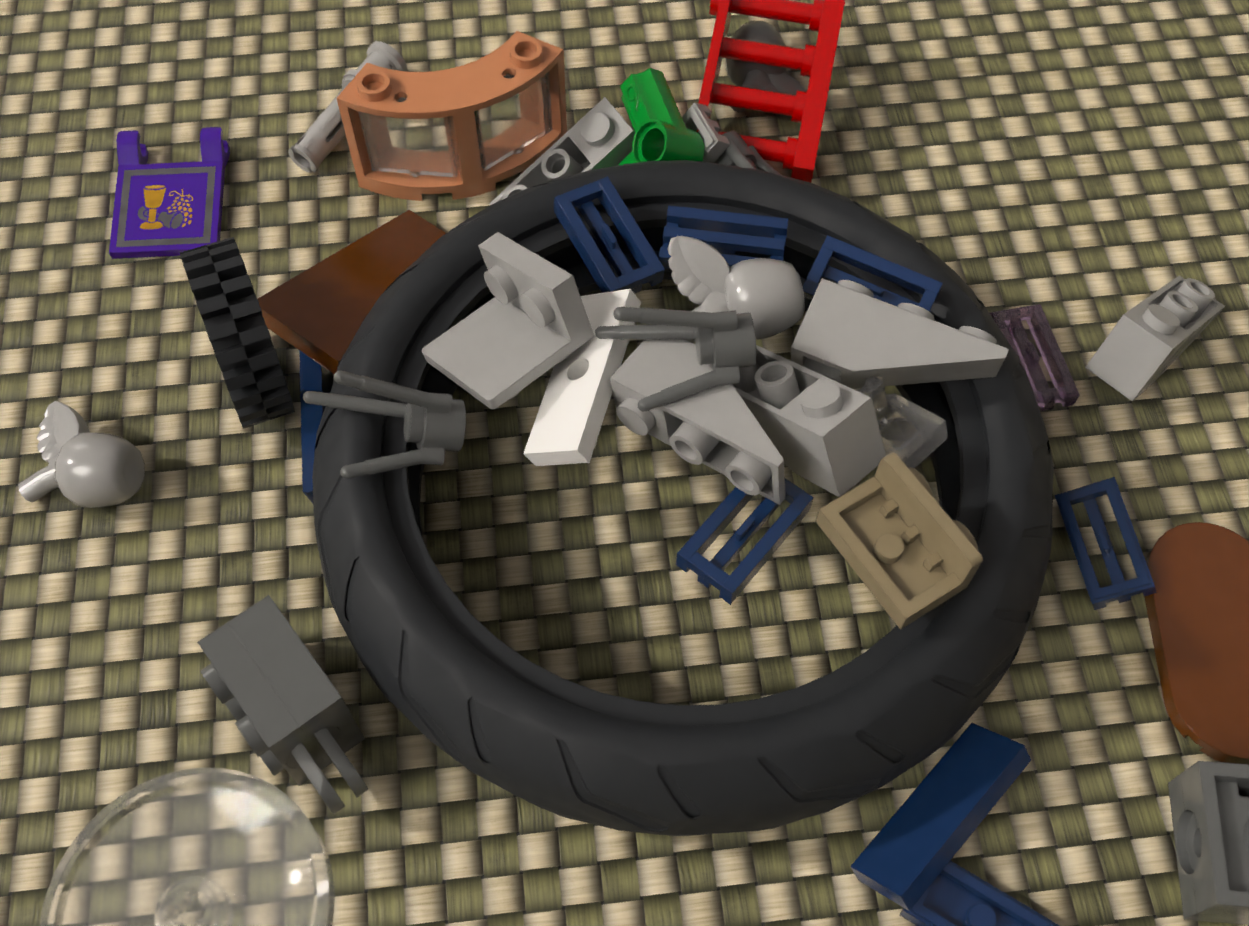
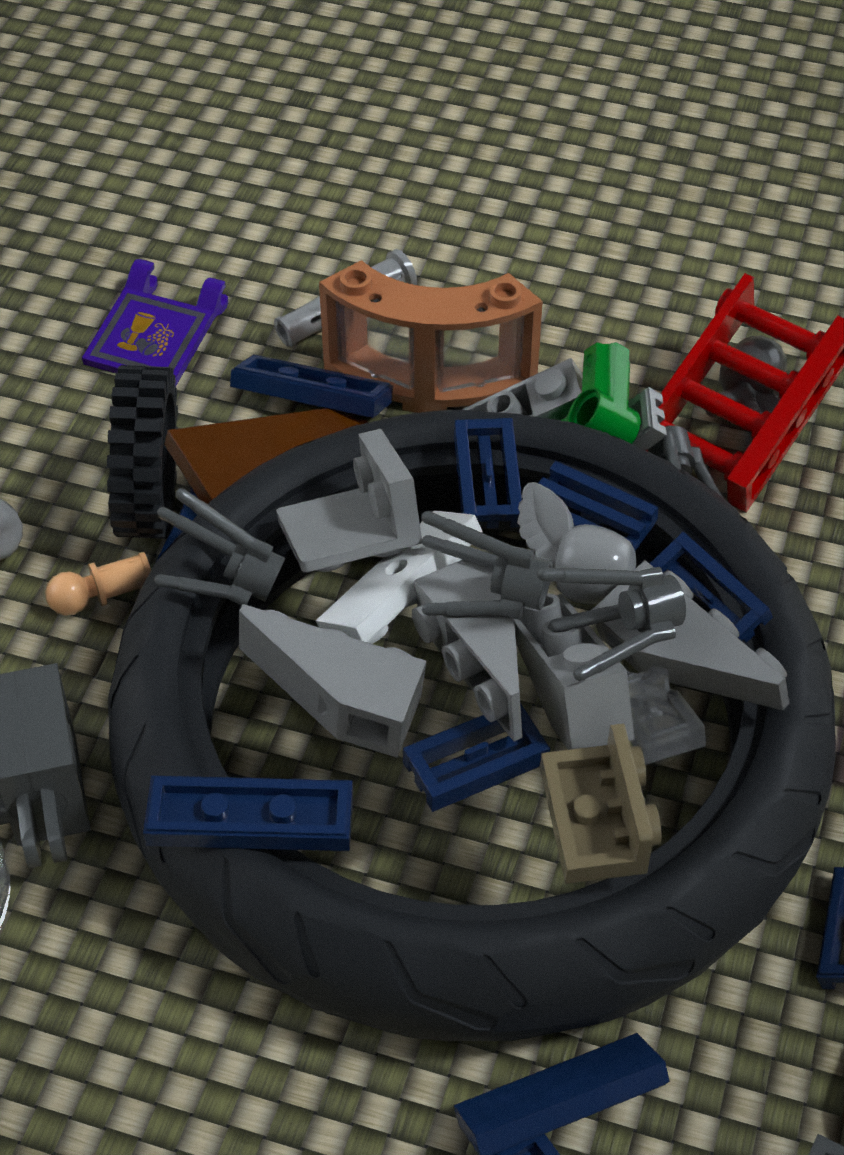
camera: 25 degrees right, 10 degrees down
none -> light nougat pin [45,552,151,616]
none -> dark blue tile [143,776,353,851]
none -> dark blue tile [230,354,393,418]
none -> light grey slope [239,604,427,758]
none -> dark grey plant [537,567,686,681]

